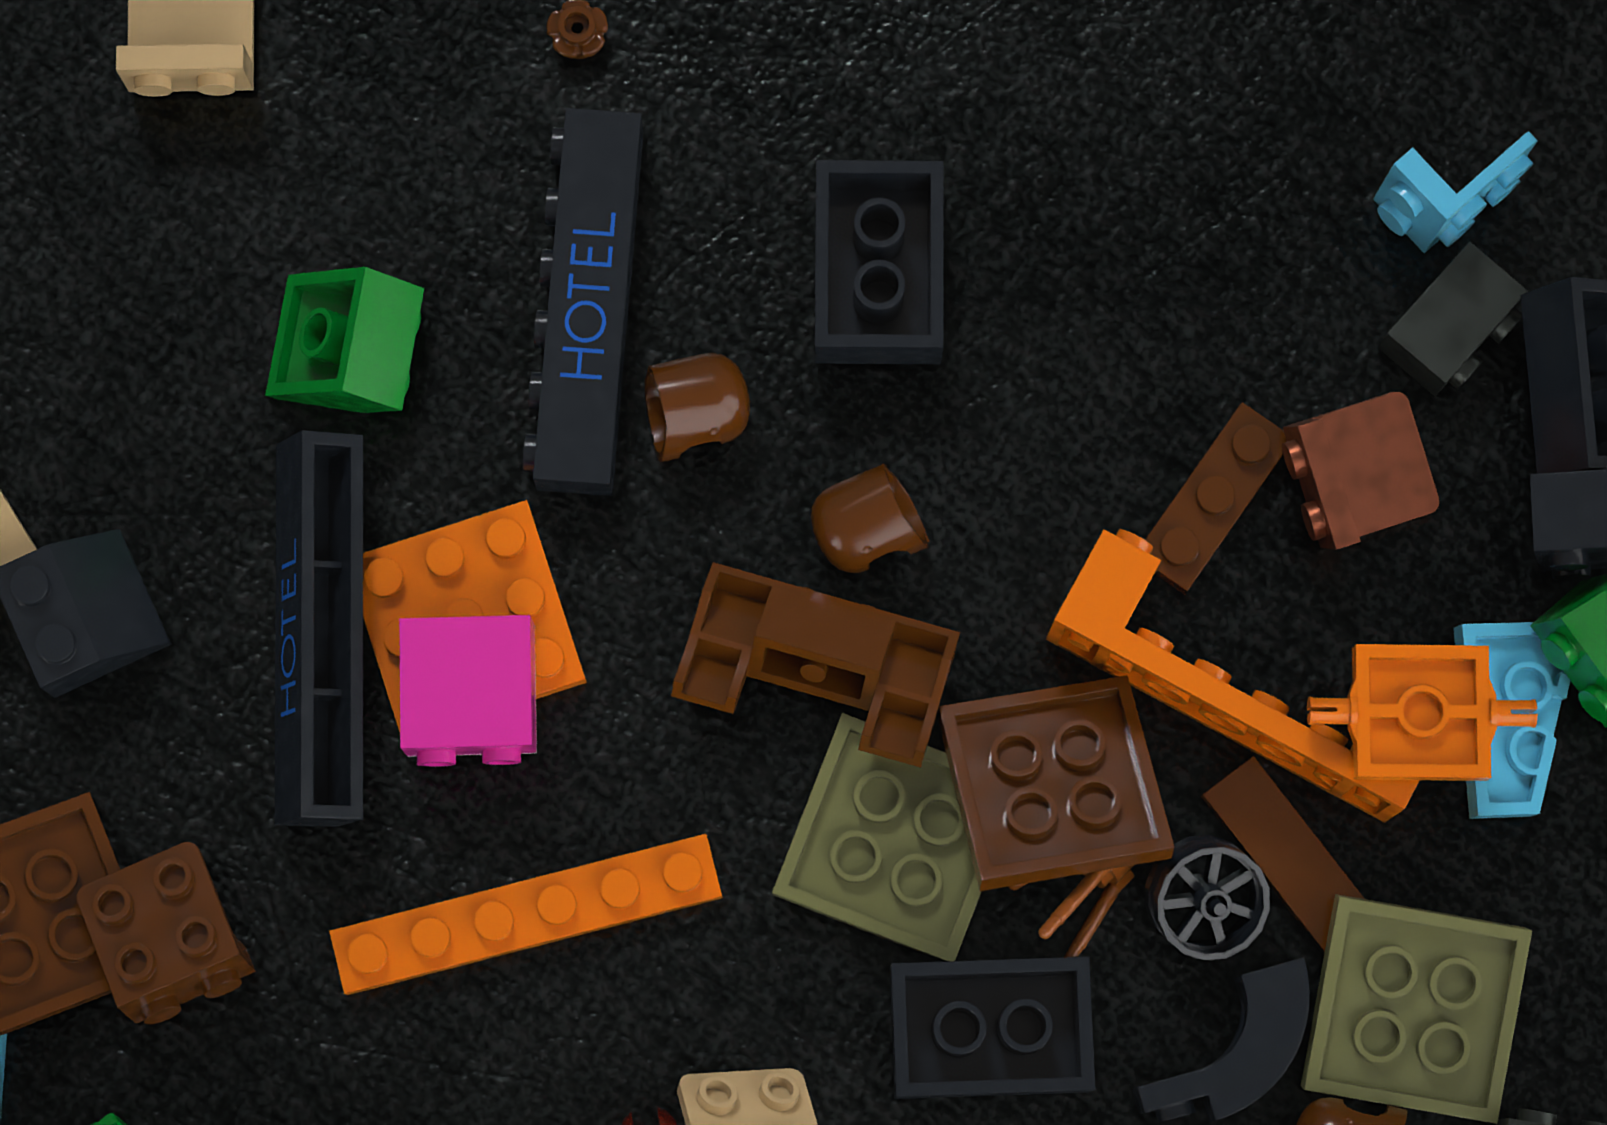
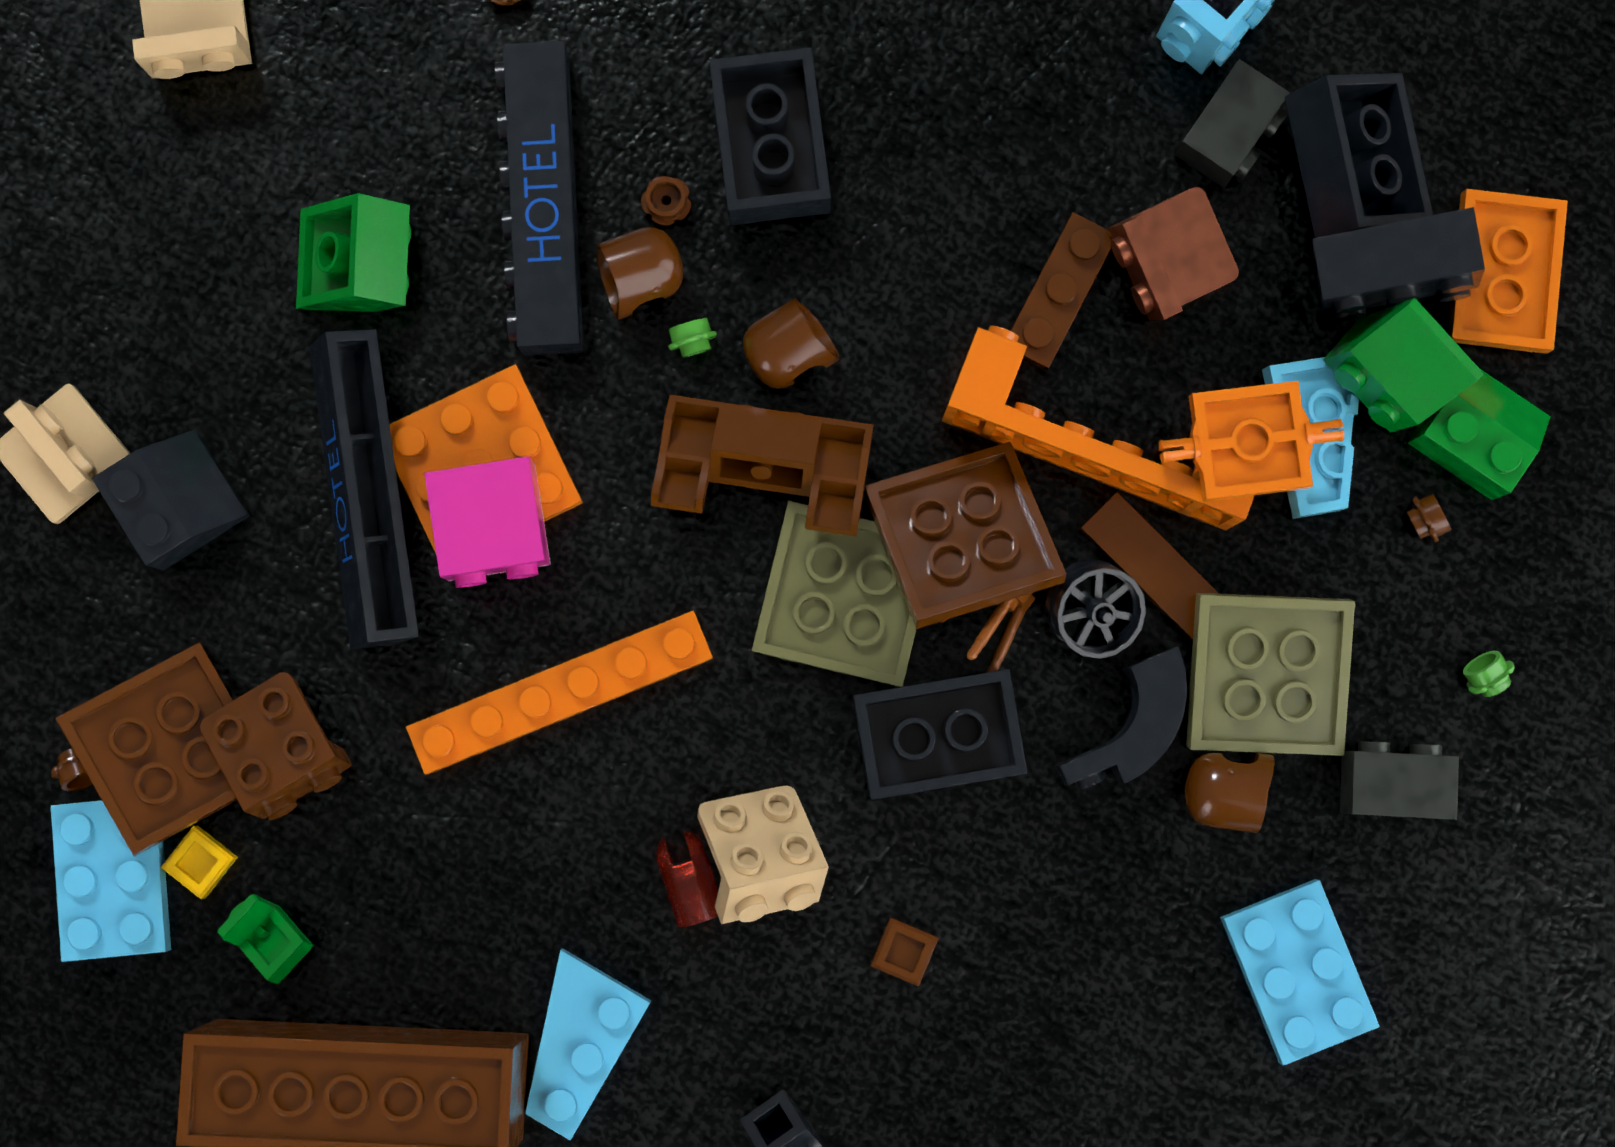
camera: 10 degrees left, 5 degrees up
none -> yellow tile [161,826,238,899]
none -> reddish brown plate [641,176,691,226]
none -> bright green plate [668,318,717,358]

